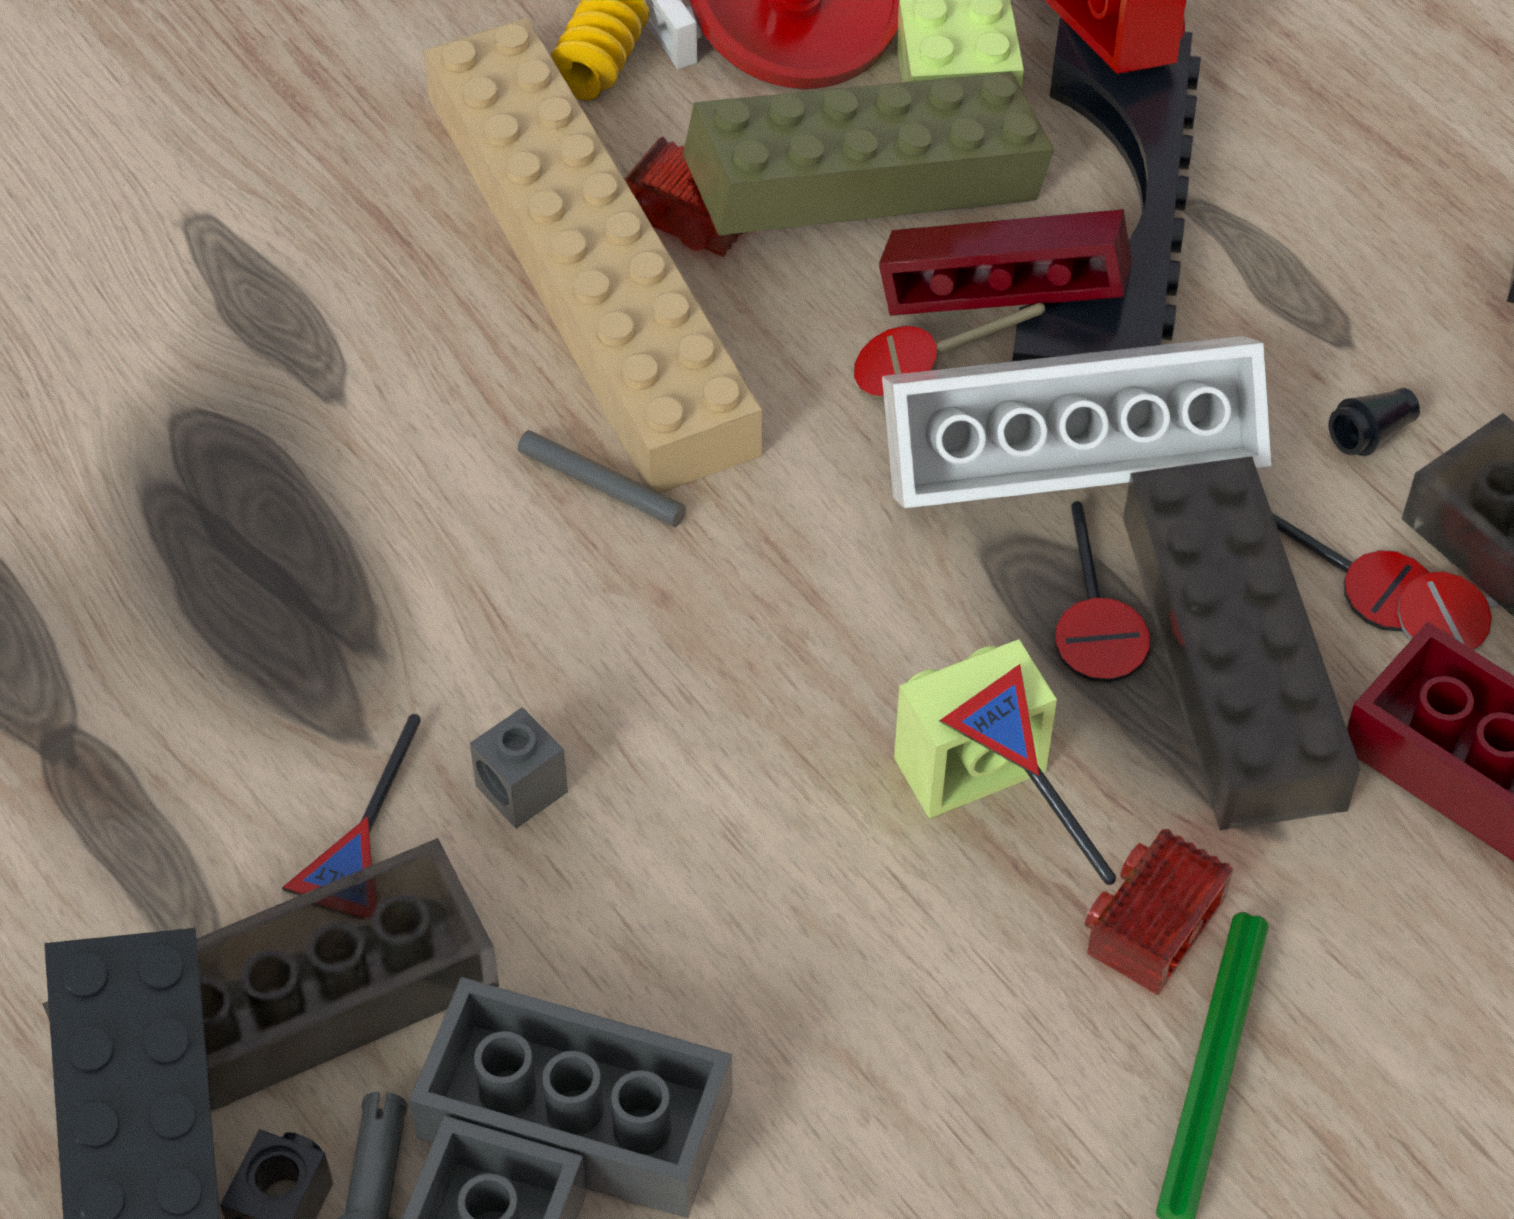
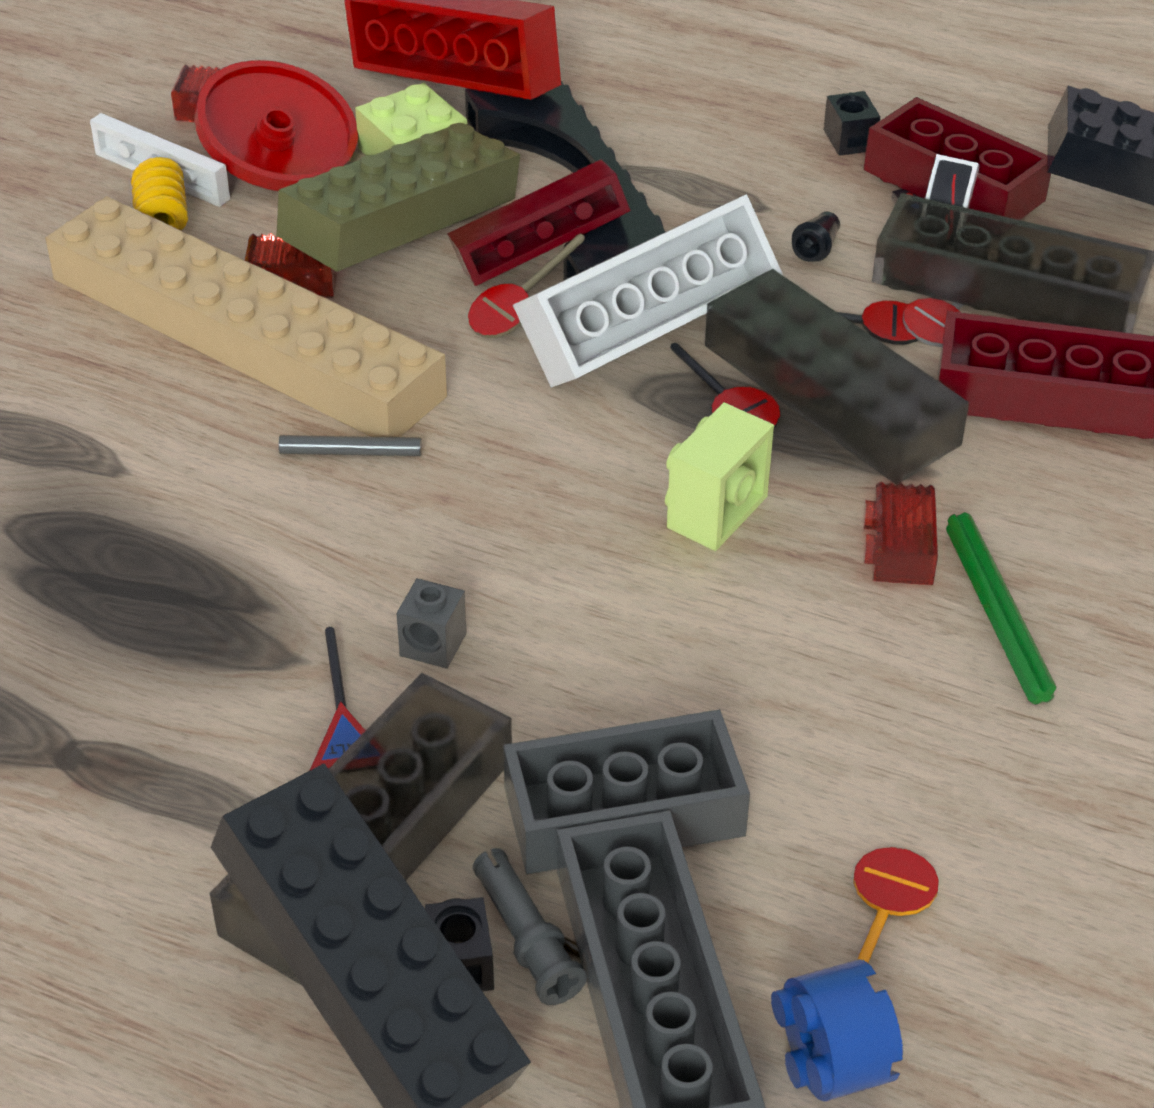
camera: 30 degrees left, 10 degrees down
piece [939,664,1116,885] -> none

